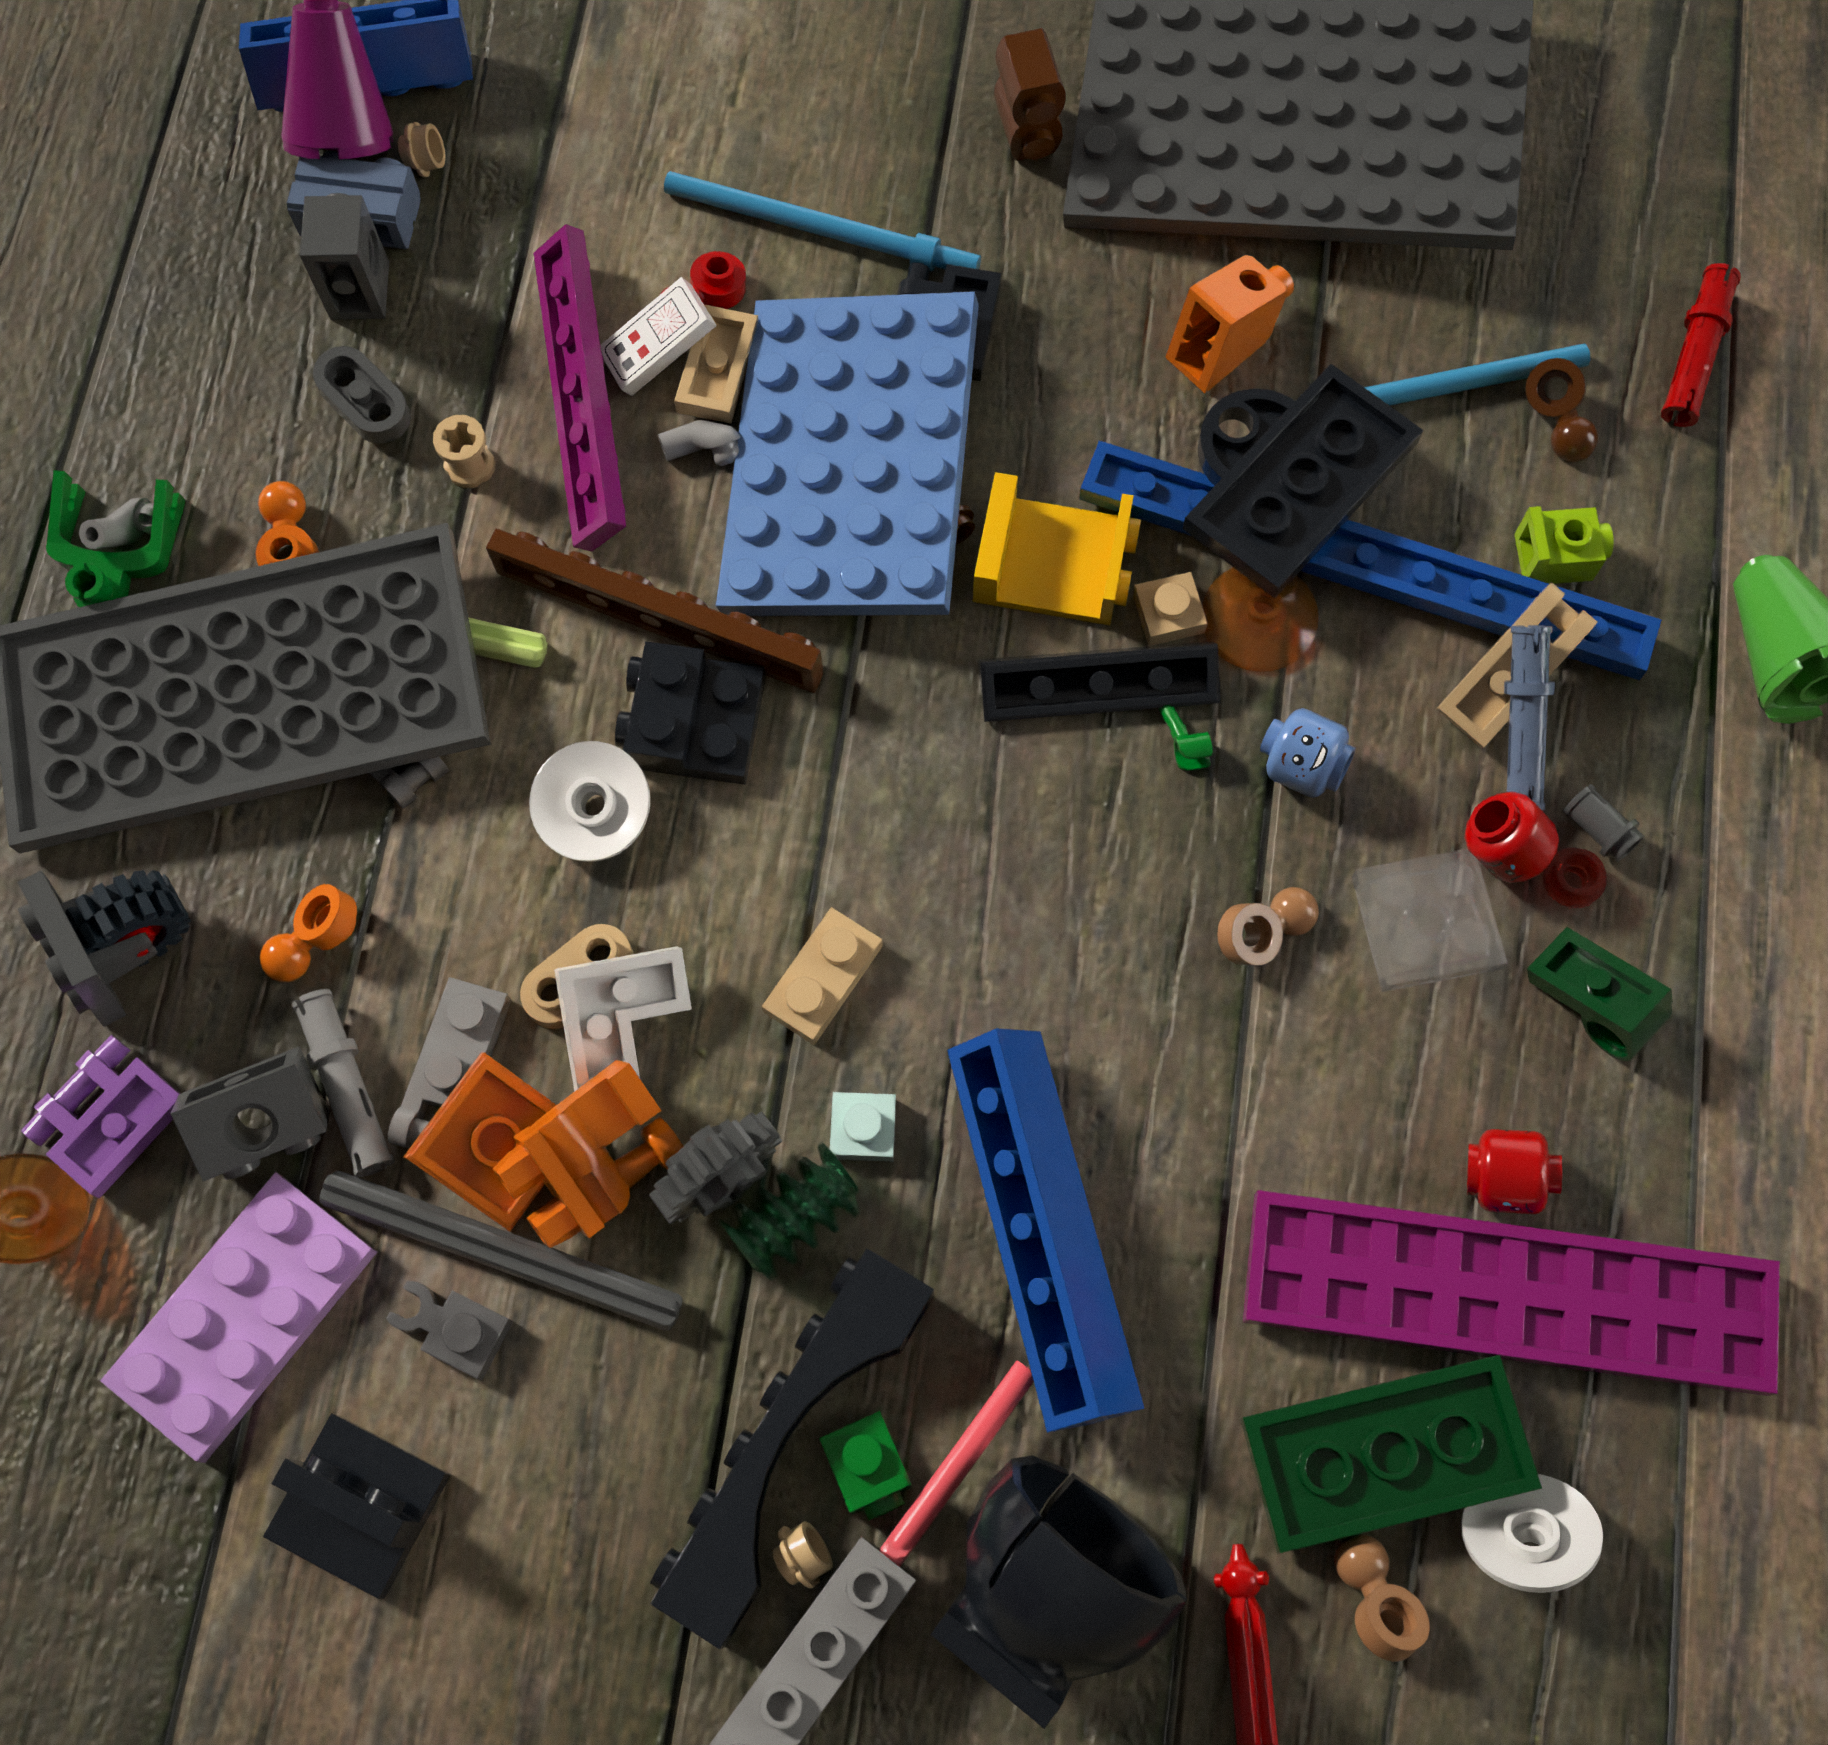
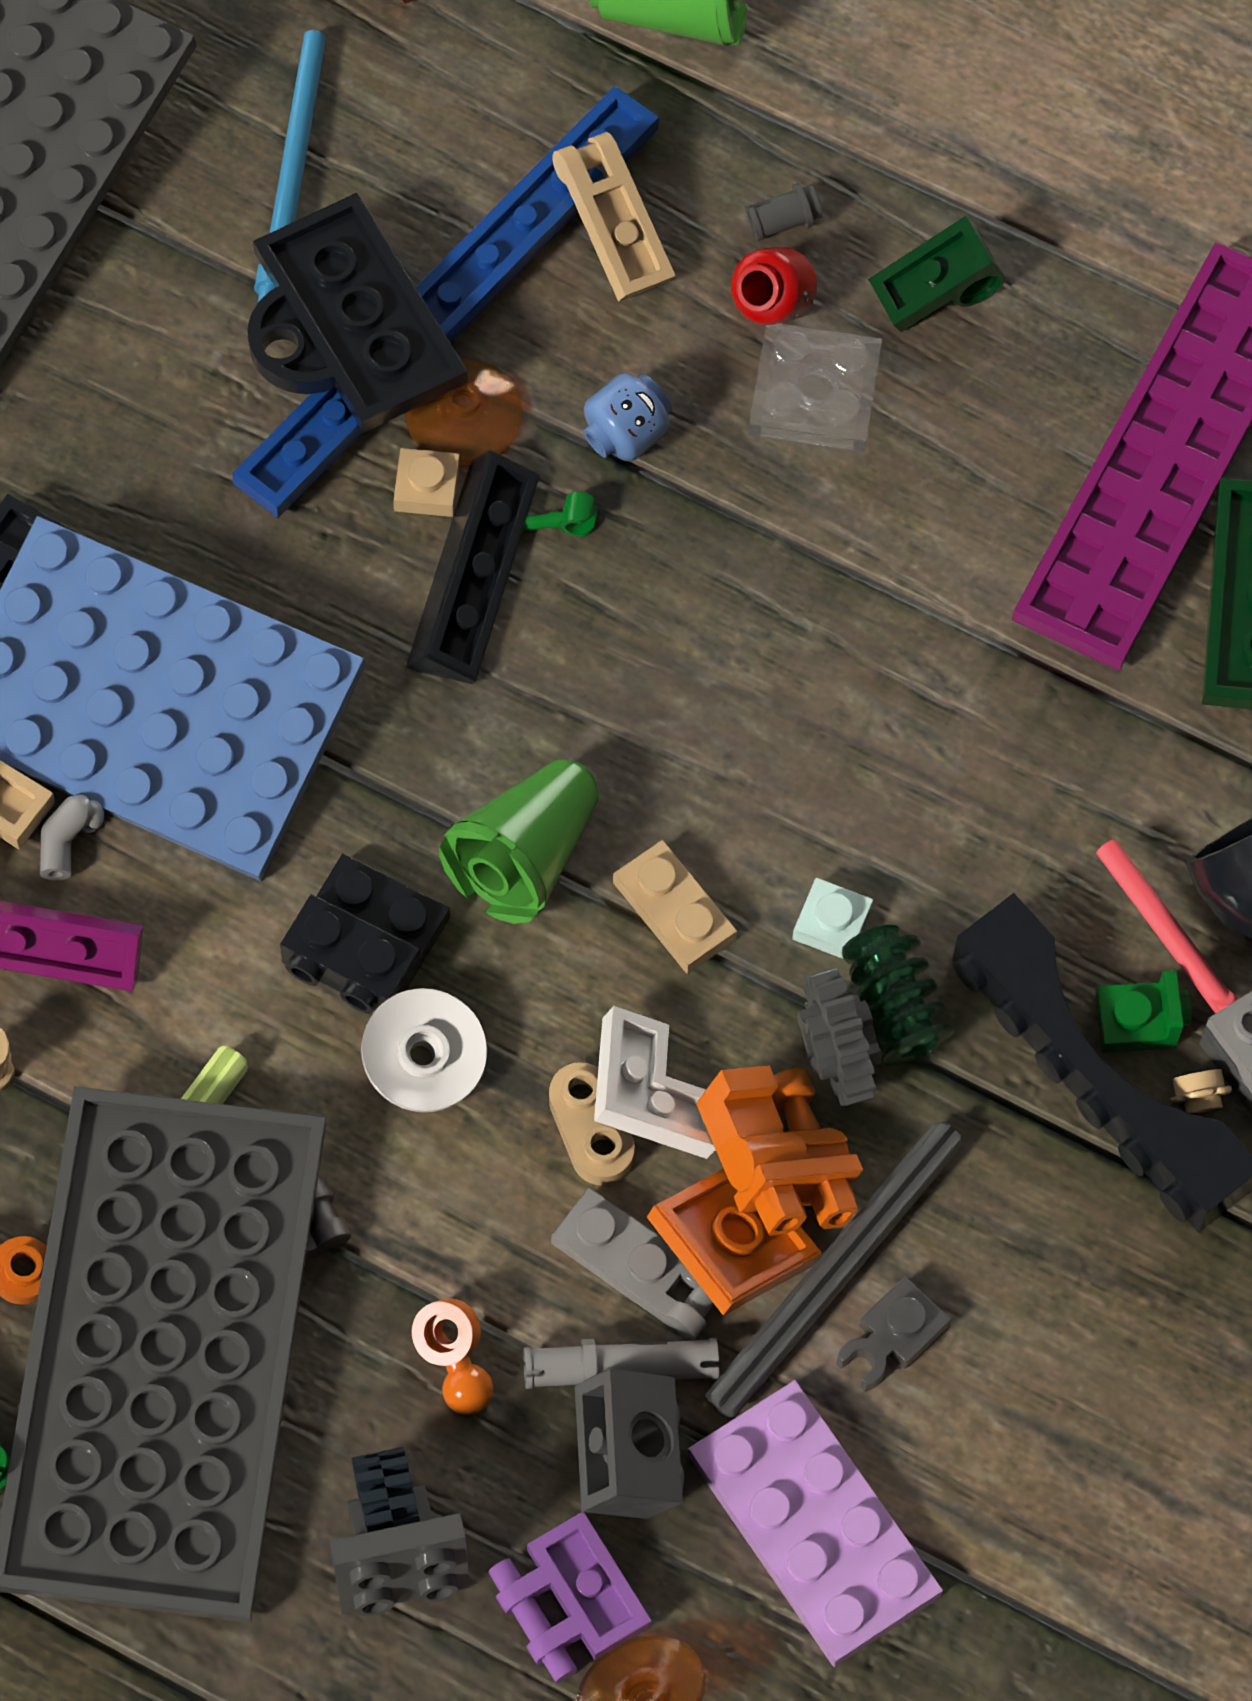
camera: 75 degrees left, 5 degrees down
black bracket [263,1413,451,1599] -> none
reddish brown plate [486,528,824,694] -> none
blue brick [947,1028,1145,1433] -> none
yellow panel [973,472,1141,625] -> none
orange torso [1165,255,1294,394] -> none
medium nougat plate [1217,887,1319,965] -> none
red head [1467,1129,1562,1215] -> none
sand blue pin [1504,625,1555,810] -> none
lime brick [1514,506,1614,584] -> none
reddish brown plate [1526,358,1598,462] -> none
clear red plate [1543,848,1607,908] -> none
none -> bright green cone [439,759,599,924]

